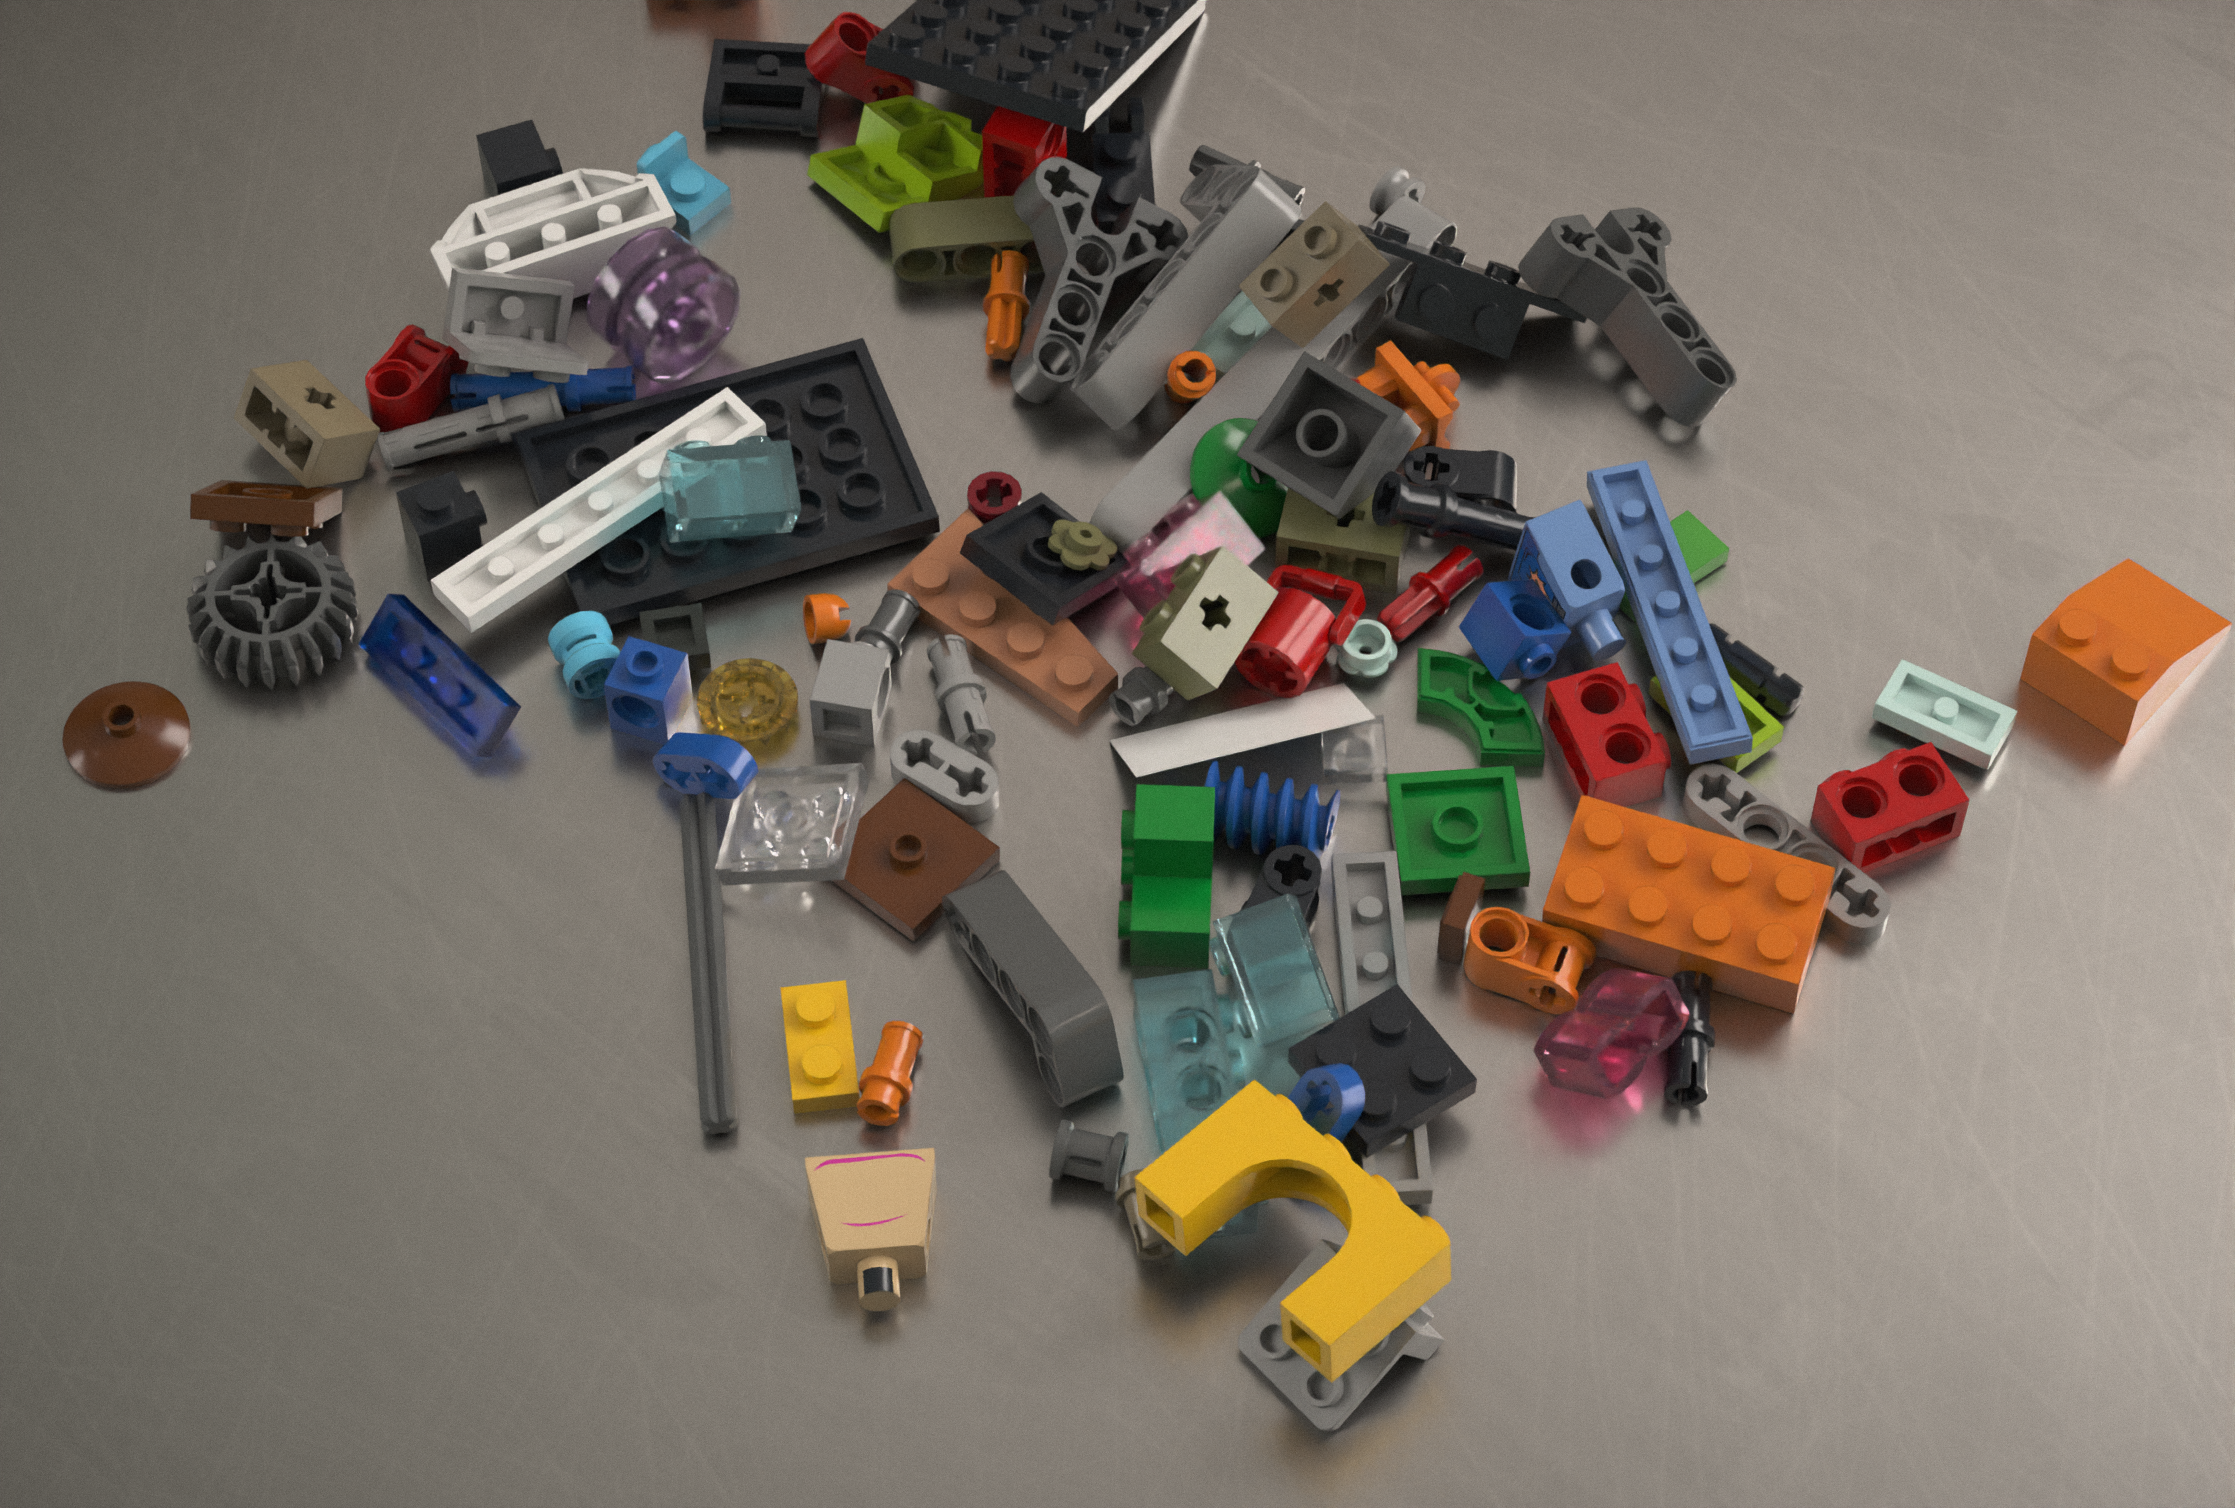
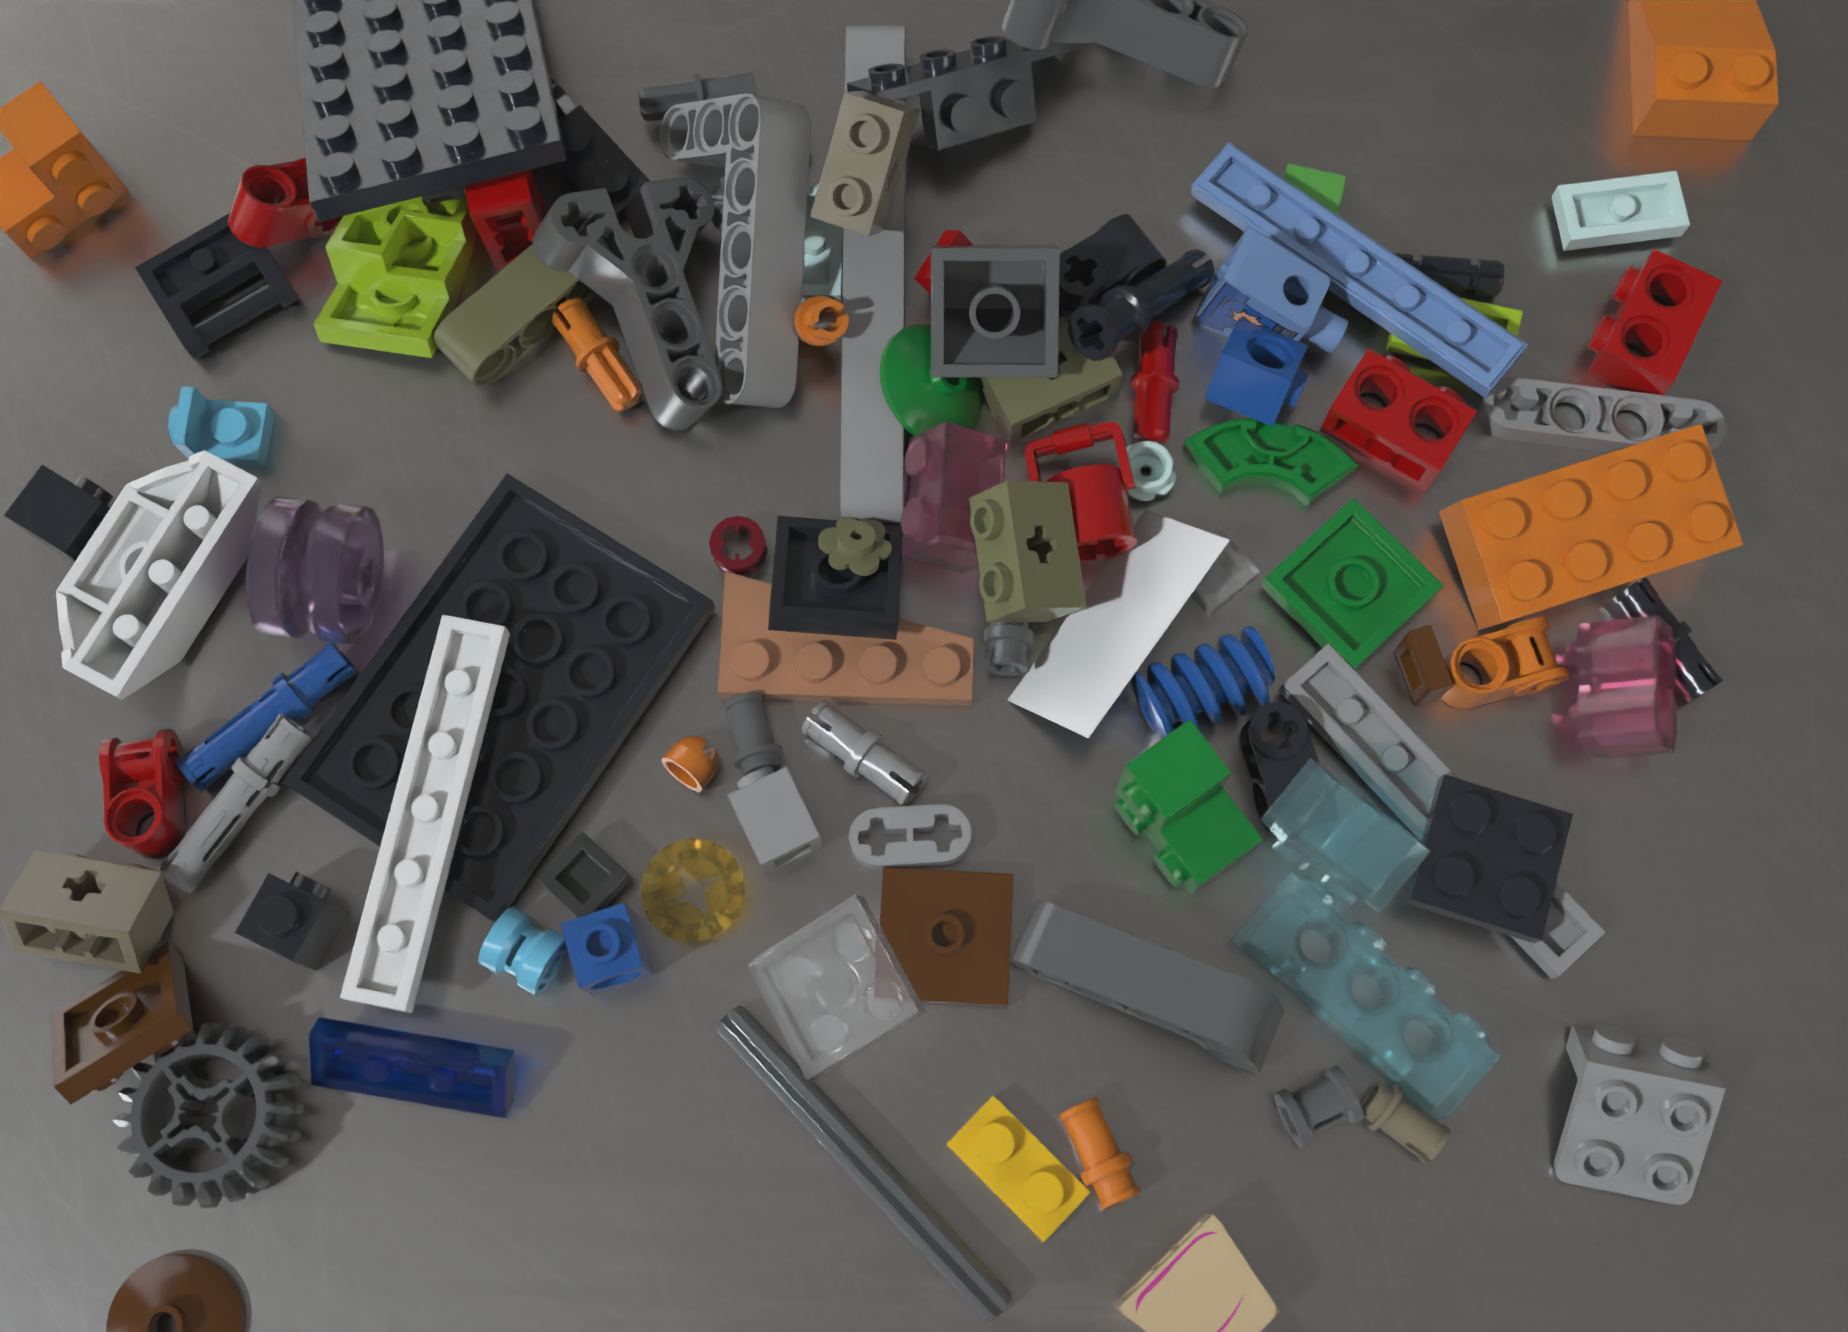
camera: 35 degrees left, 20 degrees up
light grey bracket [442,268,589,383] -> none
blue beam [652,732,758,799] -> none
clear light blue brick [659,435,802,542] -> none
yellow arch [1134,1079,1451,1383] -> none
blue beam [1288,1063,1365,1143] -> none
orange hips [1355,341,1460,452] -> none
light grey bush [1369,166,1425,215] -> none

